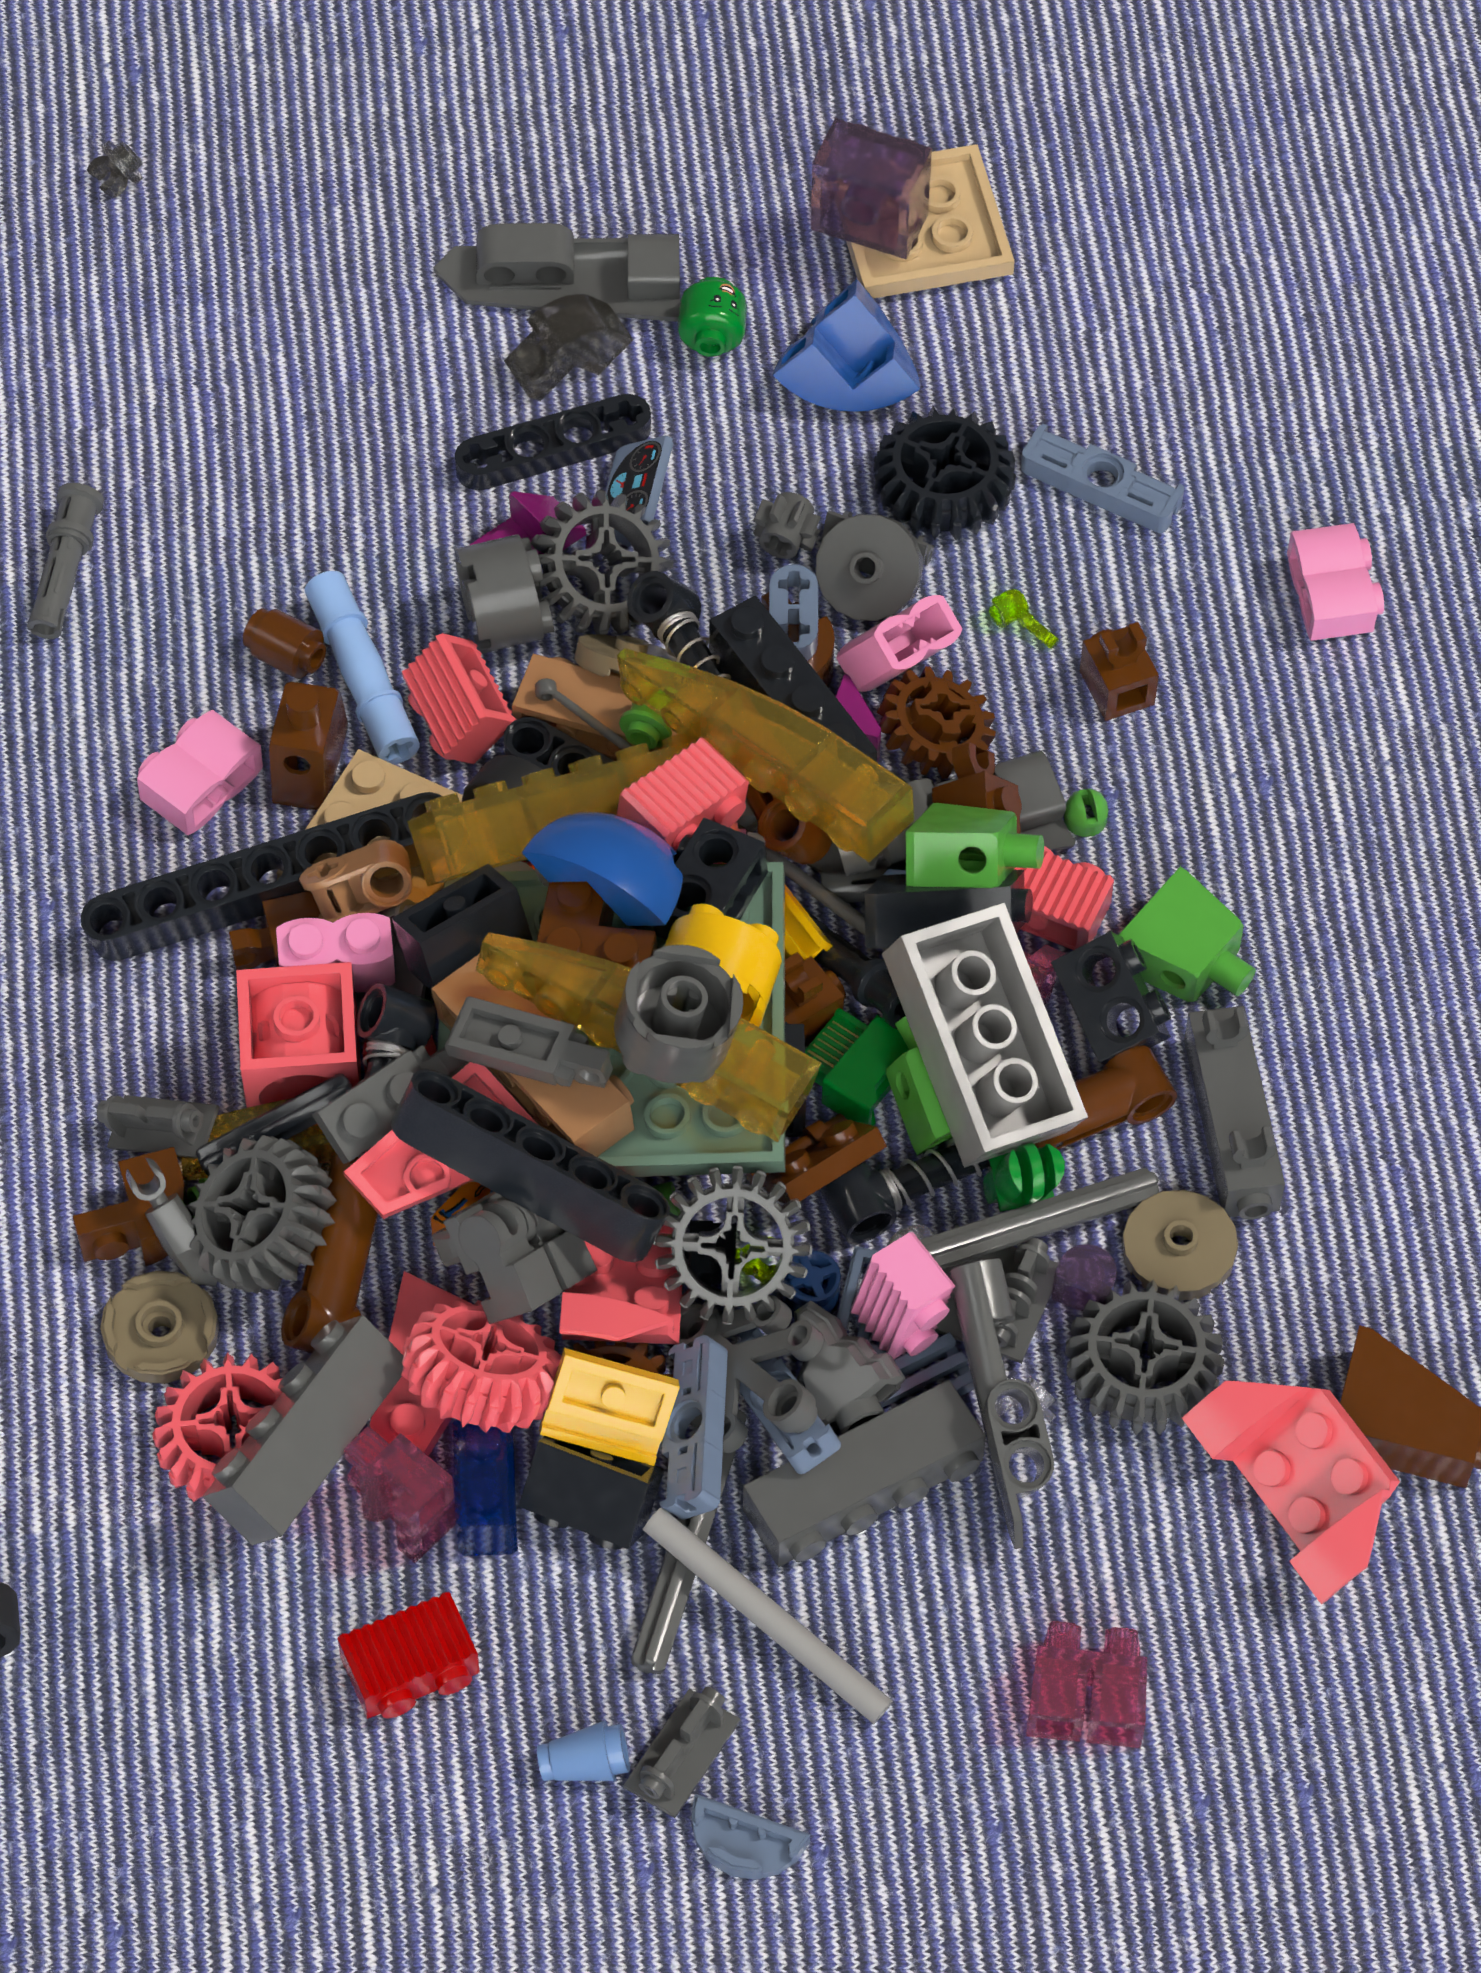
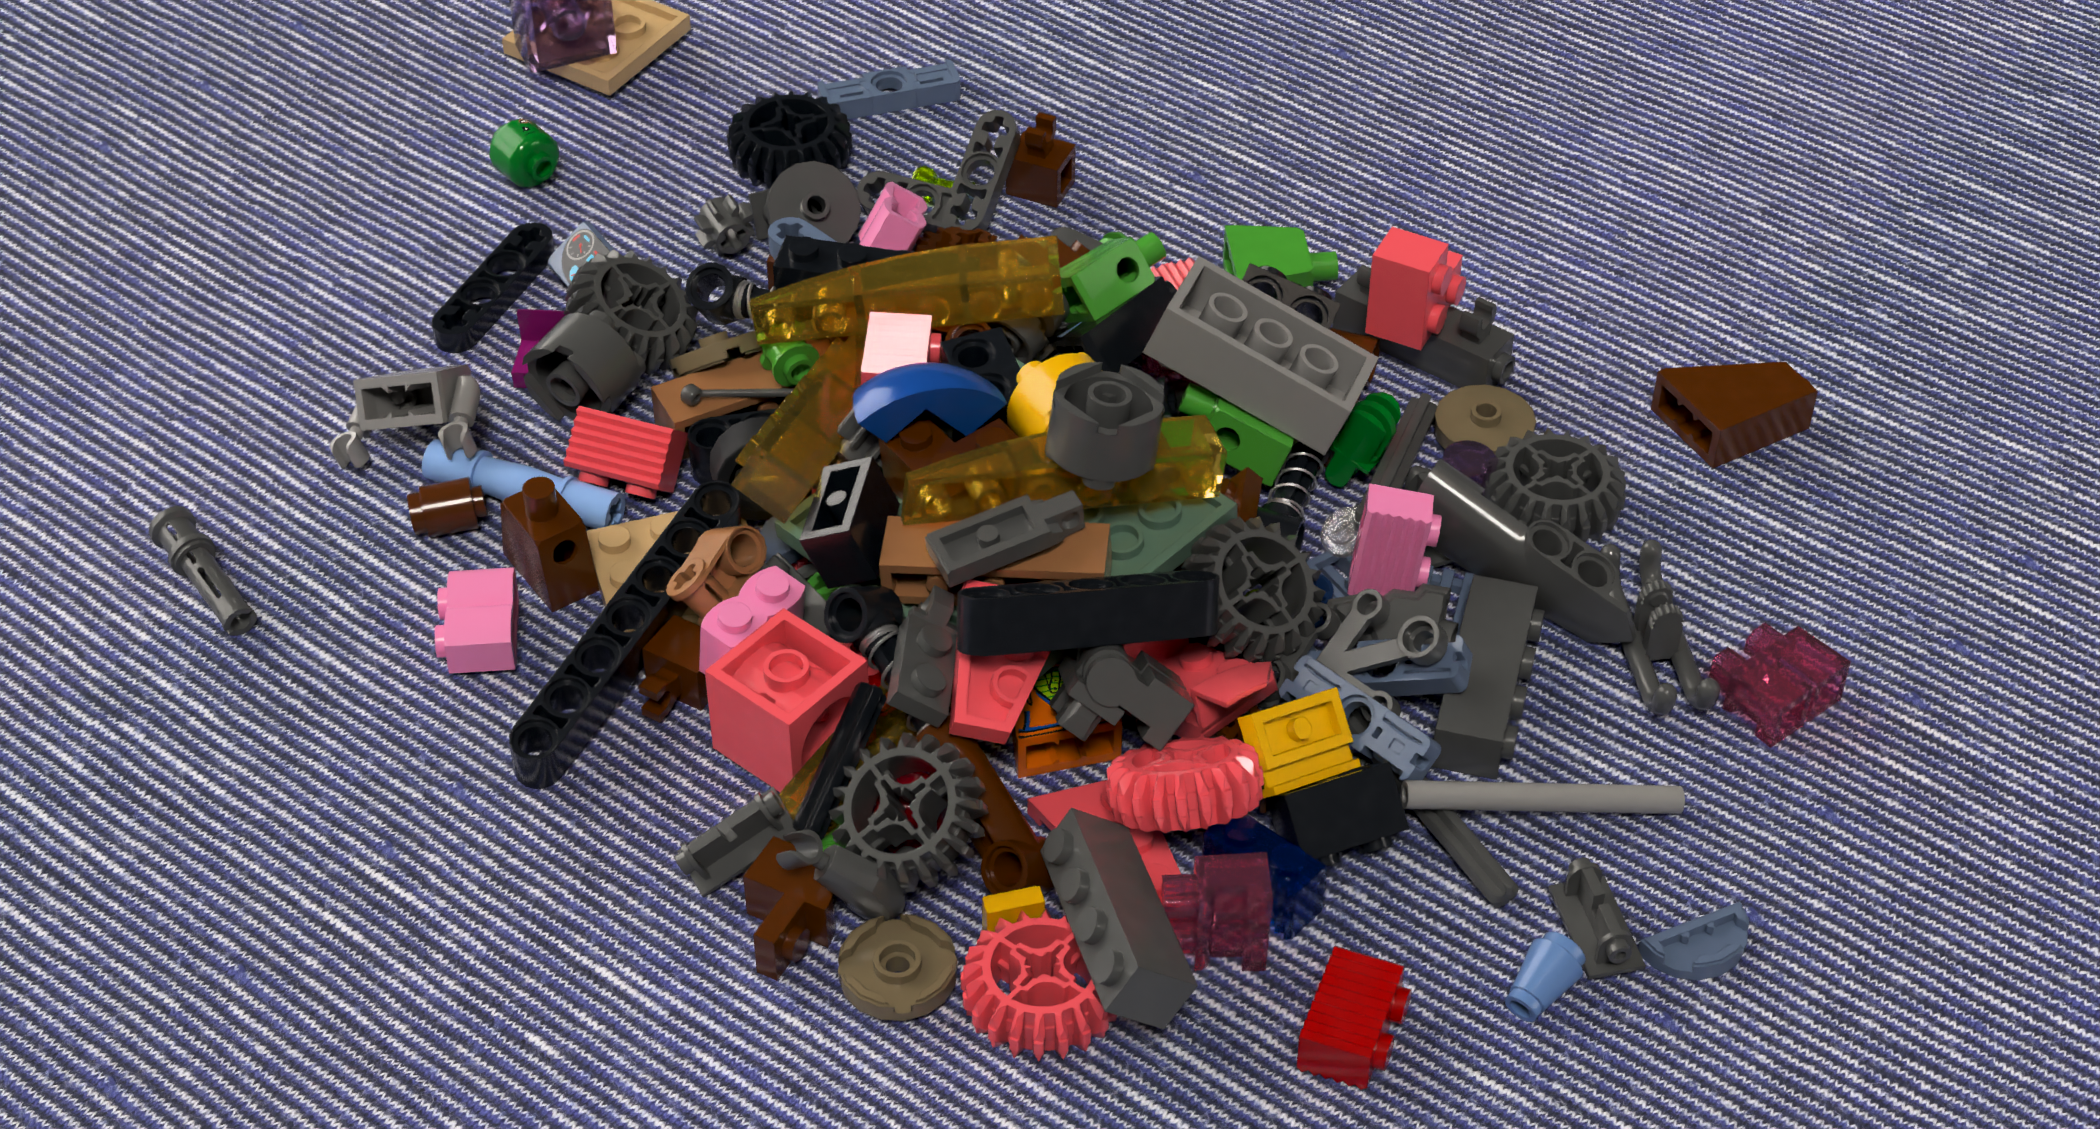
camera: 45 degrees left, 15 degrees down
dark grey panel [433,223,680,322] -> none
clear smoke brick [504,294,634,401] -> none
blue brick [773,279,920,412] -> none
coral piece [1182,1381,1400,1604] -> none
bright pink brick [1287,523,1384,641] -> none
none -> light grey torso [330,364,480,469]
none -> dark grey beam [857,110,1021,233]
none -> yellow tile [982,886,1045,932]
none -> coral brick [1365,226,1466,351]
none -> dark grey piece [1600,539,1720,716]

